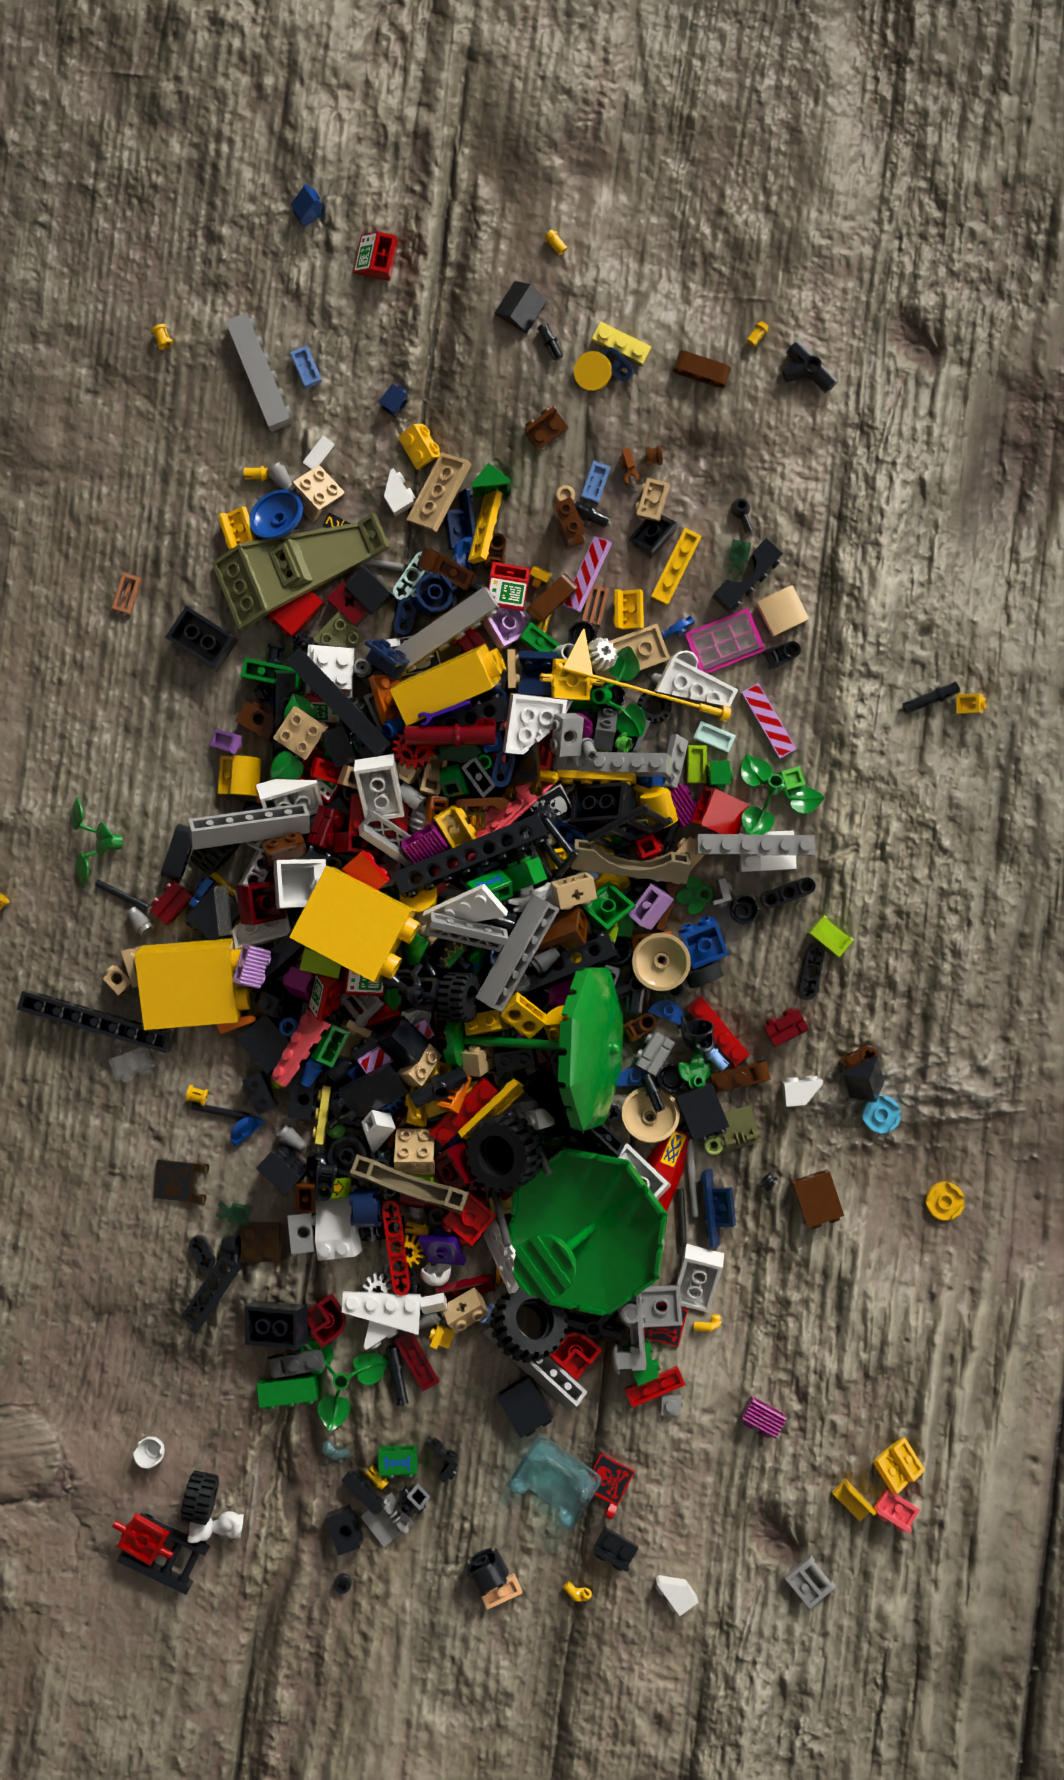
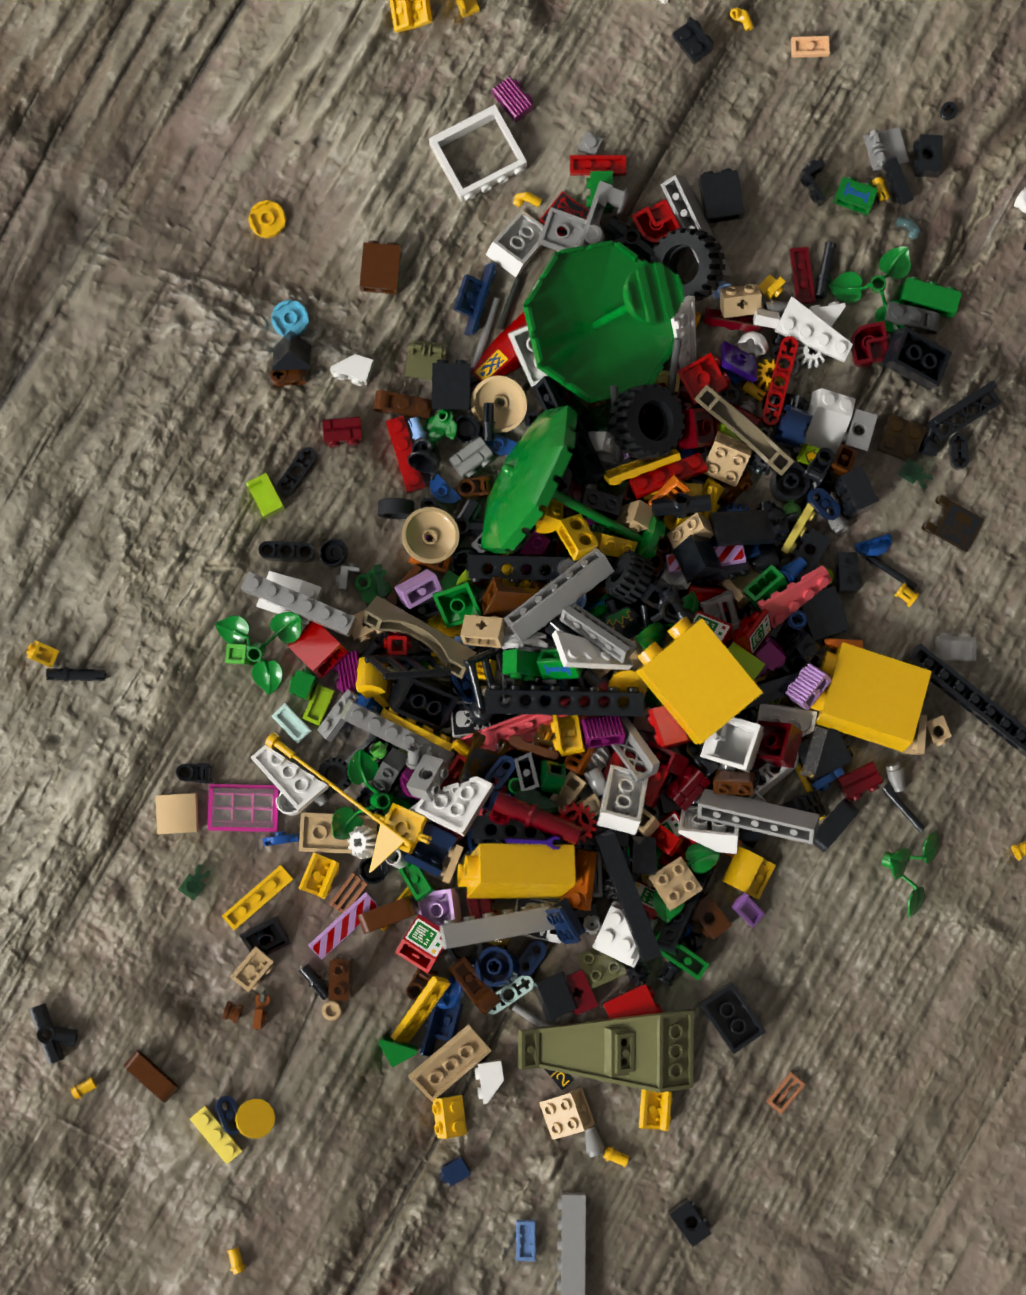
camera: 155 degrees left, 5 degrees down
blue dish [249,489,303,540] -> none
white sticker [303,436,335,469] -> none
white slope [362,1110,396,1153] -> none
blue cone [381,716,410,738] -> none
black brick [396,1483,430,1517] -> none
black brick [464,1548,509,1596] -> none
black slope [494,281,547,334] -> none
clear light blue windscreen [506,1436,601,1531] -> none
reddish brown bracket [524,406,569,452] -> none
yellow tile [530,565,553,588] -> none
dark grey cone [531,947,561,974] -> none
black axle [537,323,563,361] -> none
flag [577,1453,635,1519] -> none
medium blue plate [580,461,611,504] -> none
blue plate [678,916,729,969] -> none
yellowish green plate [704,1135,723,1155] -> none
black arch [712,538,783,612] -> none
black bar [731,498,754,534] -> none
tile [741,683,796,759] -> none
black bush [759,1172,778,1191] -> none
none -> clear green plate [373,564,390,598]
none -> white window [429,105,527,202]
none -> black brick [668,1197,712,1247]
none -> dark blue plate [807,488,841,520]

